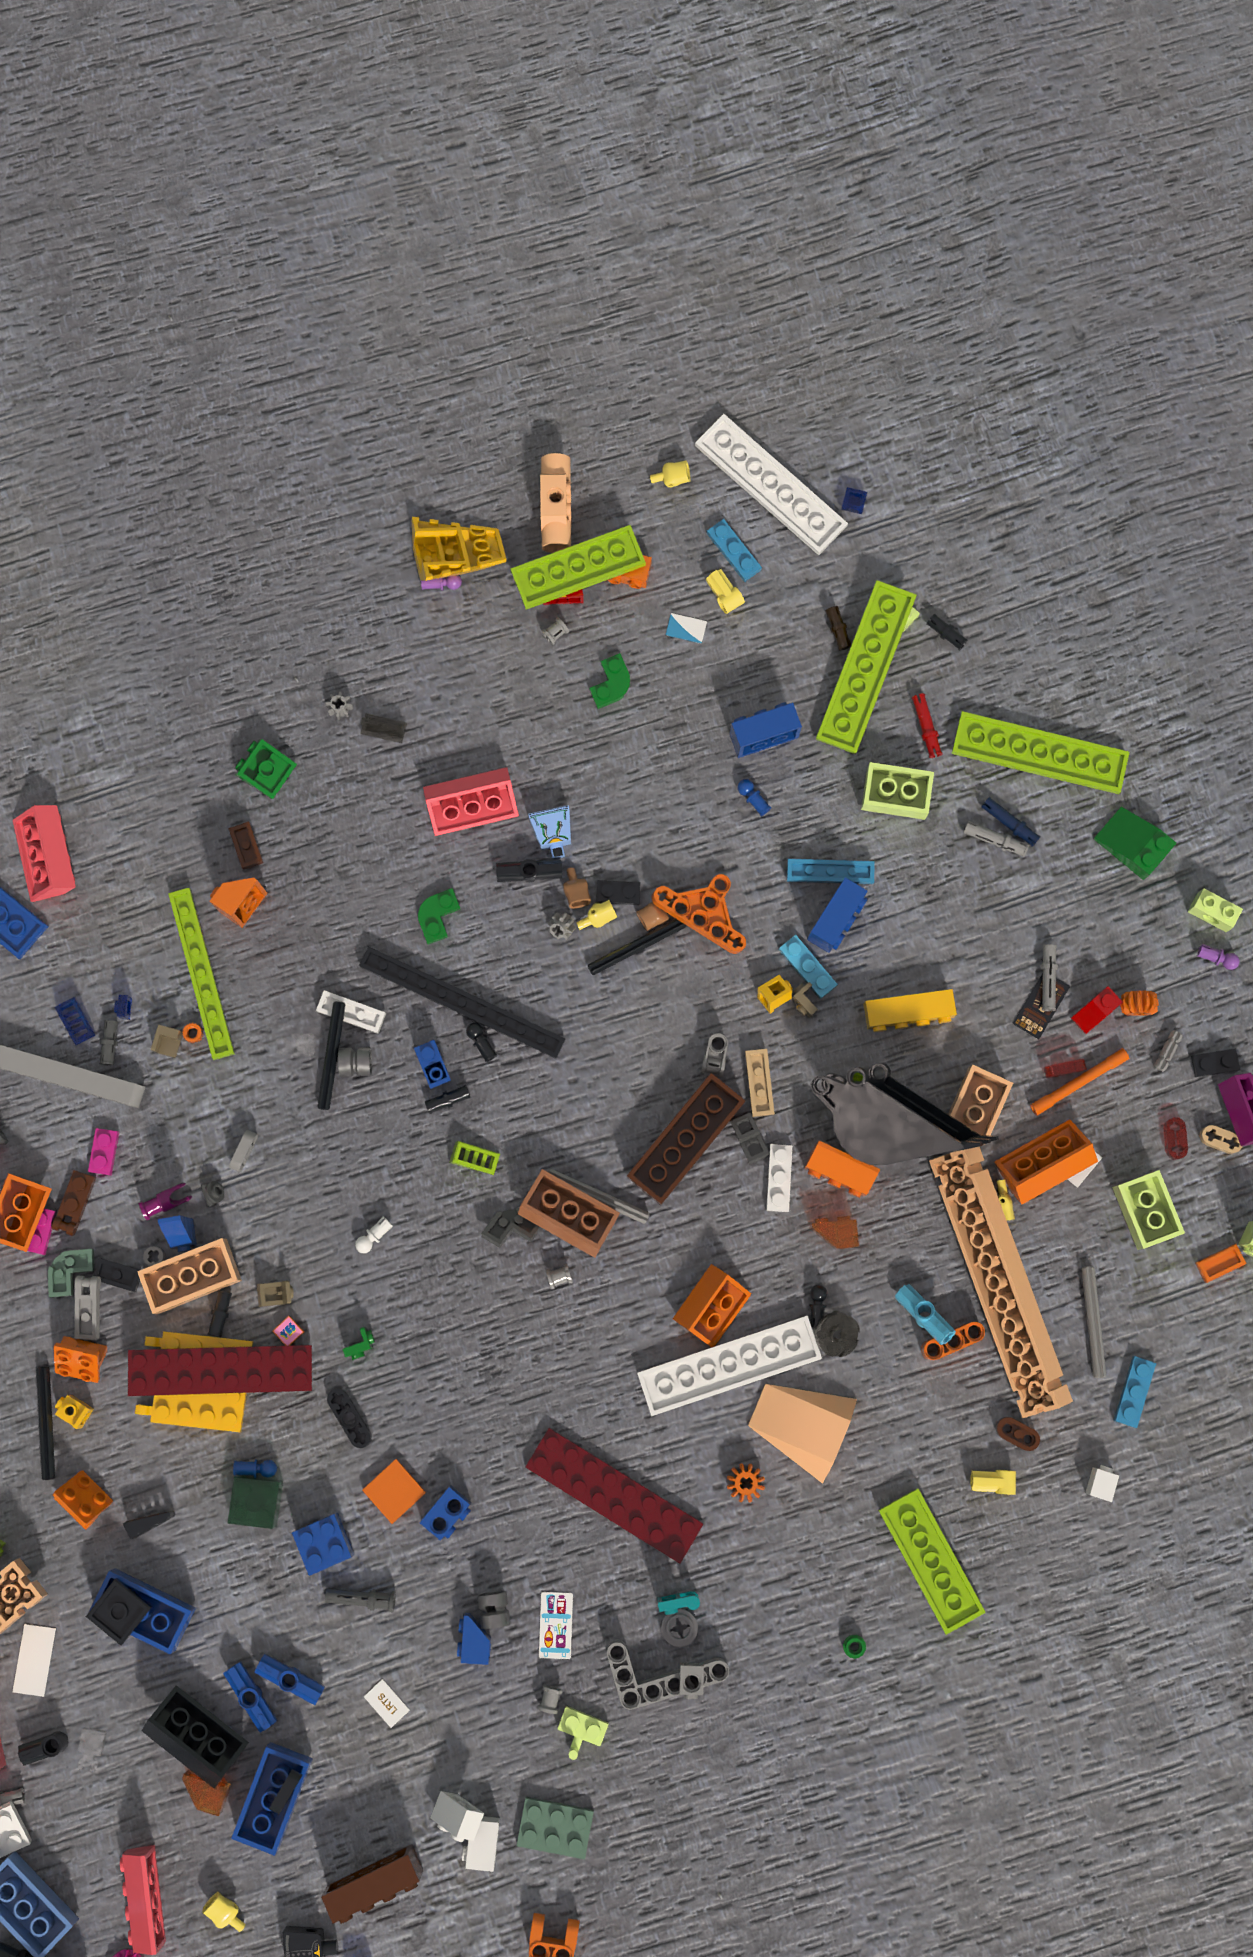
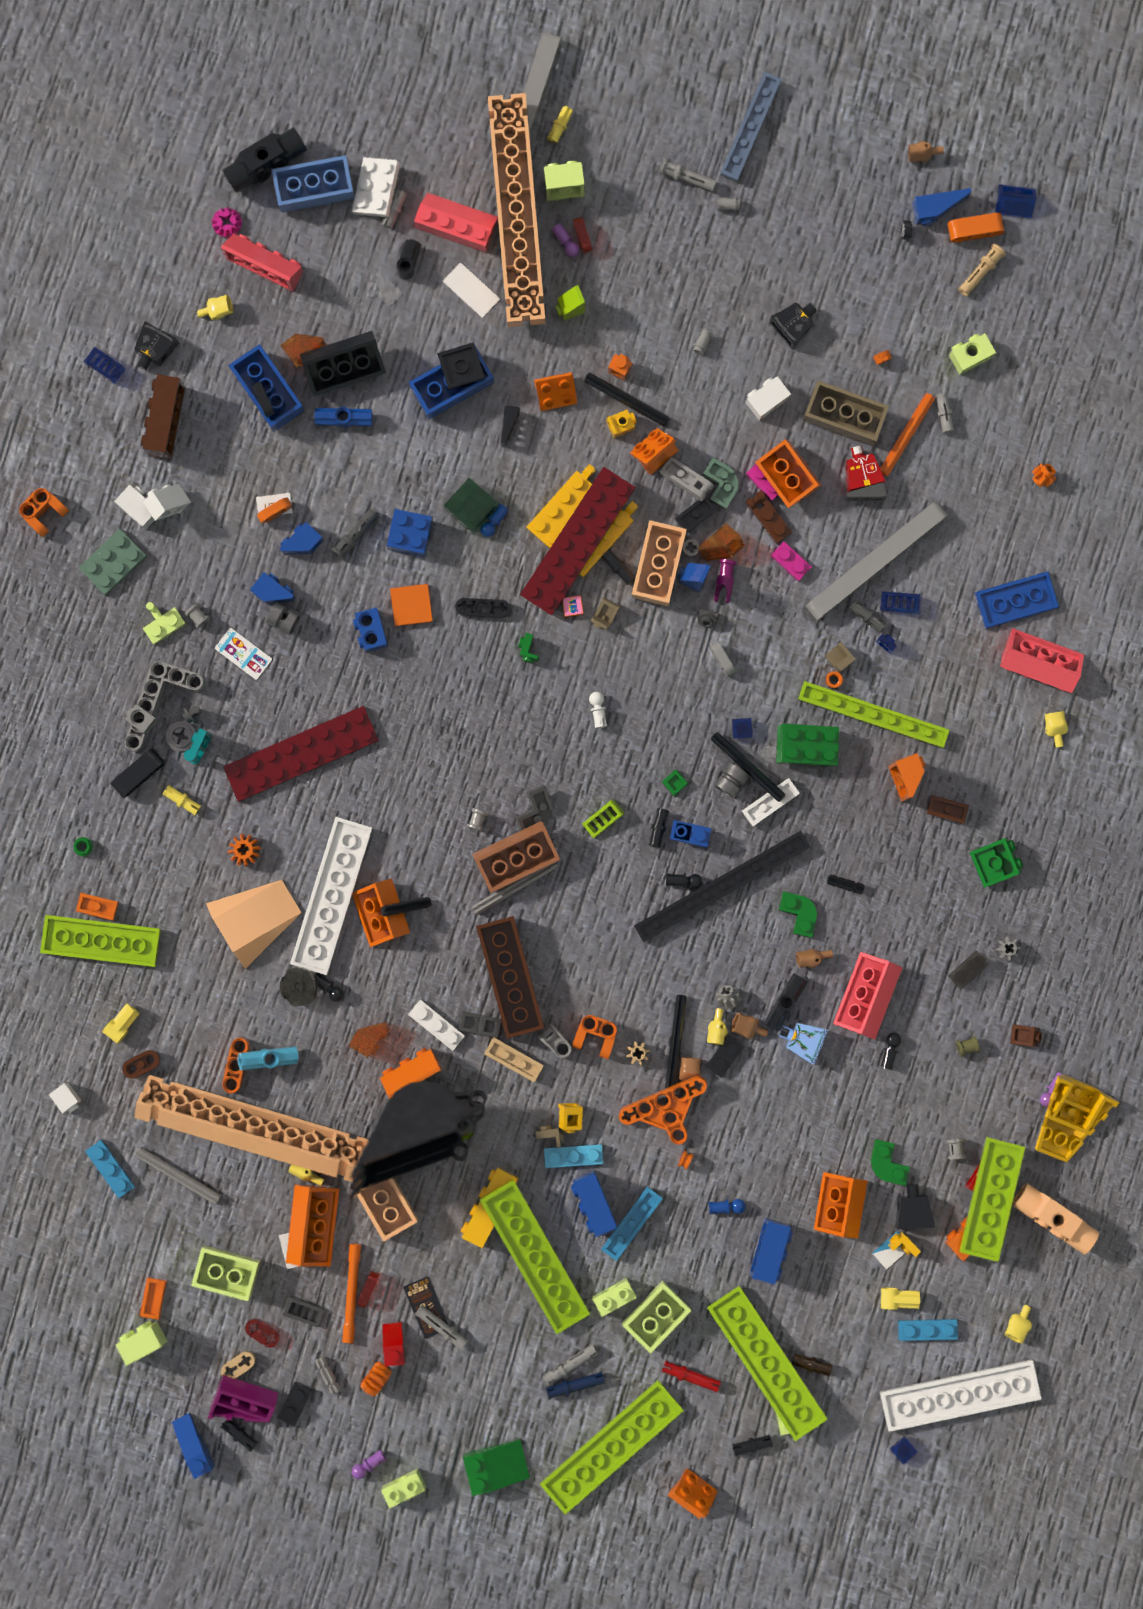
camera: 125 degrees right, 5 degrees up
blue piece [254,1654,325,1705] -> none
none -> orange plate [76,893,119,921]
none -> black beam [110,748,165,798]
none -> light yellow pin [163,785,201,816]
none -> dark grey plate [182,706,202,724]
none -> orange beam [257,497,292,524]
none -> blue slope [279,522,324,555]
none -> dark grey slope [281,1295,326,1328]
none -> black axle [381,897,432,917]
none -> lime plate [479,1180,590,1334]
none -> orange piece [572,1015,617,1060]
none -> yellowish green brick [593,1278,636,1317]
none -> orange brick [608,354,633,381]
none -> tan gear [626,1041,650,1065]
none -> green tile [662,769,689,796]
none -> orange bracket [668,1468,718,1519]
none -> orange bush [677,1150,693,1170]
none -> clear orange slope [698,523,746,561]
none -> clear blue plate [732,718,752,739]
none -> green brick [776,724,839,767]
none -> medium nougat piece [796,948,833,969]
none -> orange slope [814,1172,868,1239]
none -> black axle [827,874,865,894]
none -> black pin [880,1033,901,1070]
none -> yellow bracket [888,1232,921,1257]
none -> black torso [895,1184,935,1230]
none -> olive bush [956,1036,980,1058]
none -> reddish brown bracket [1010,1024,1042,1047]
none -> light yellow piece [1044,711,1068,747]

